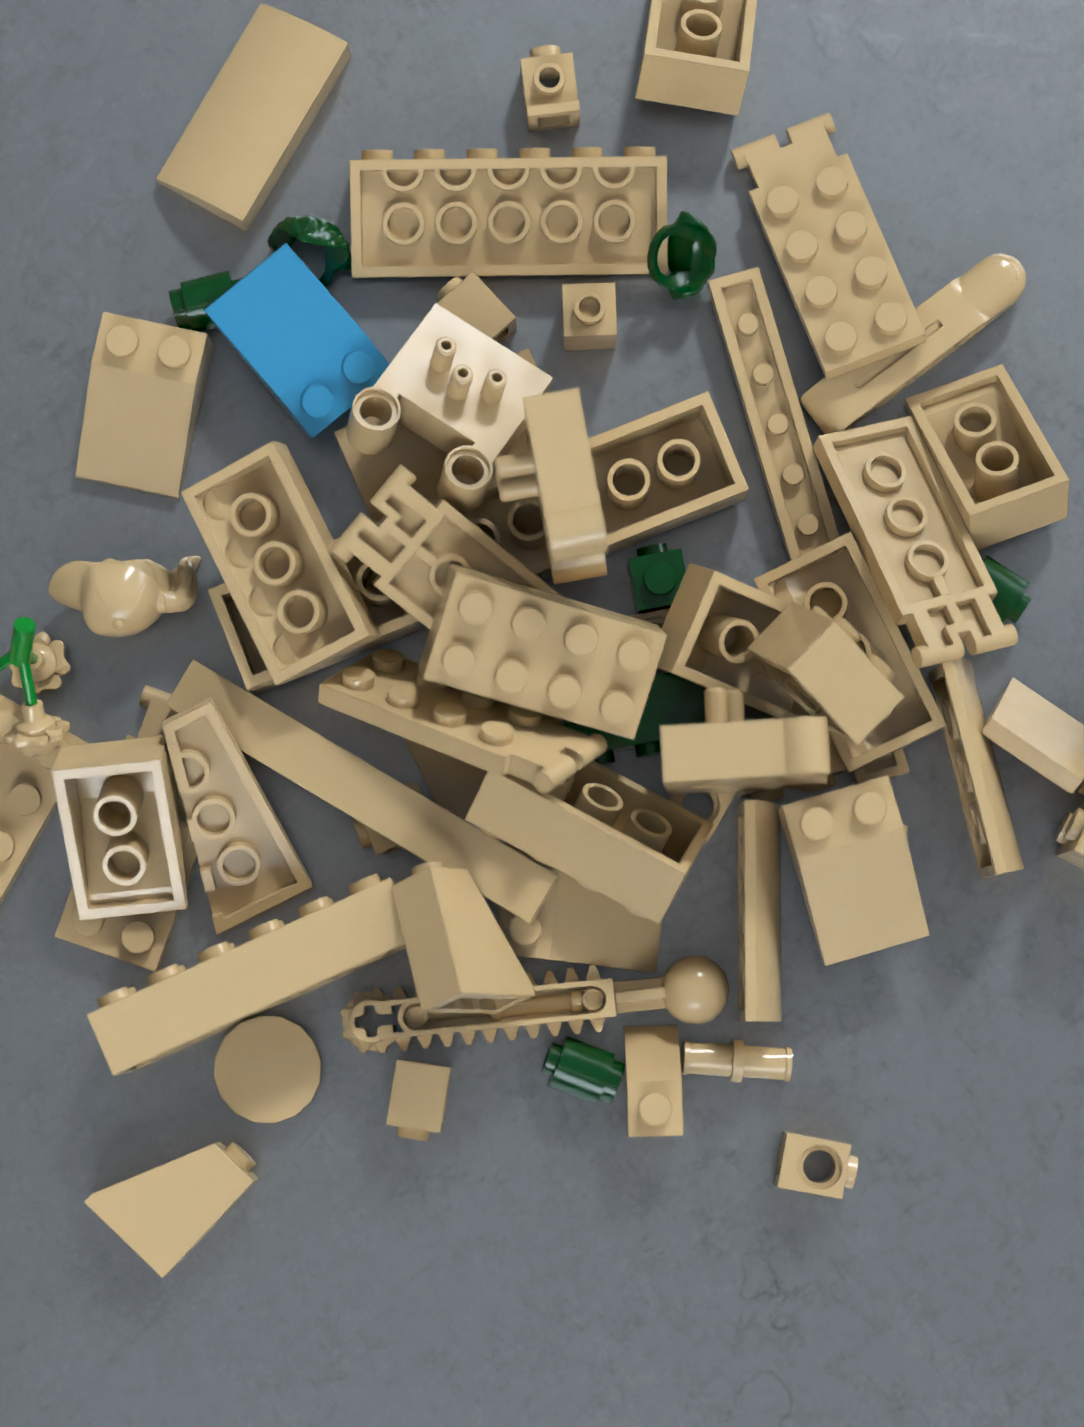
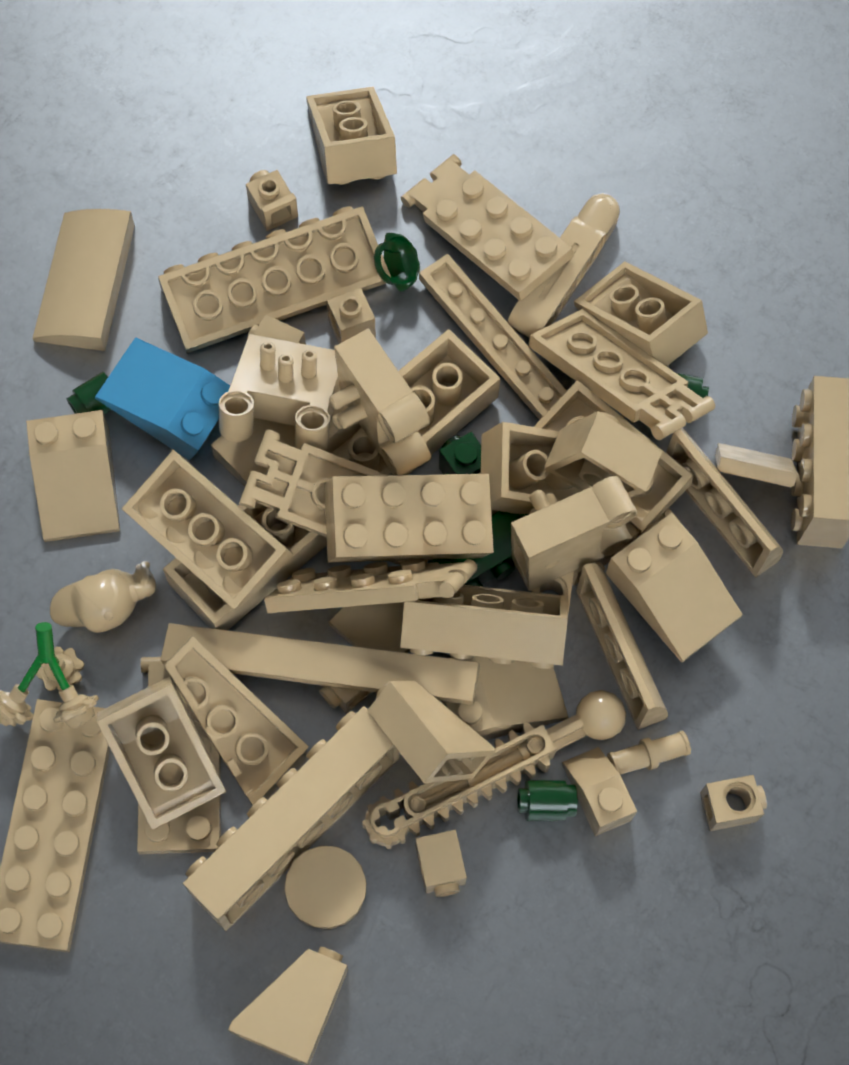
camera: 25 degrees left, 15 degrees down
dark green piece [267,215,351,288] -> none

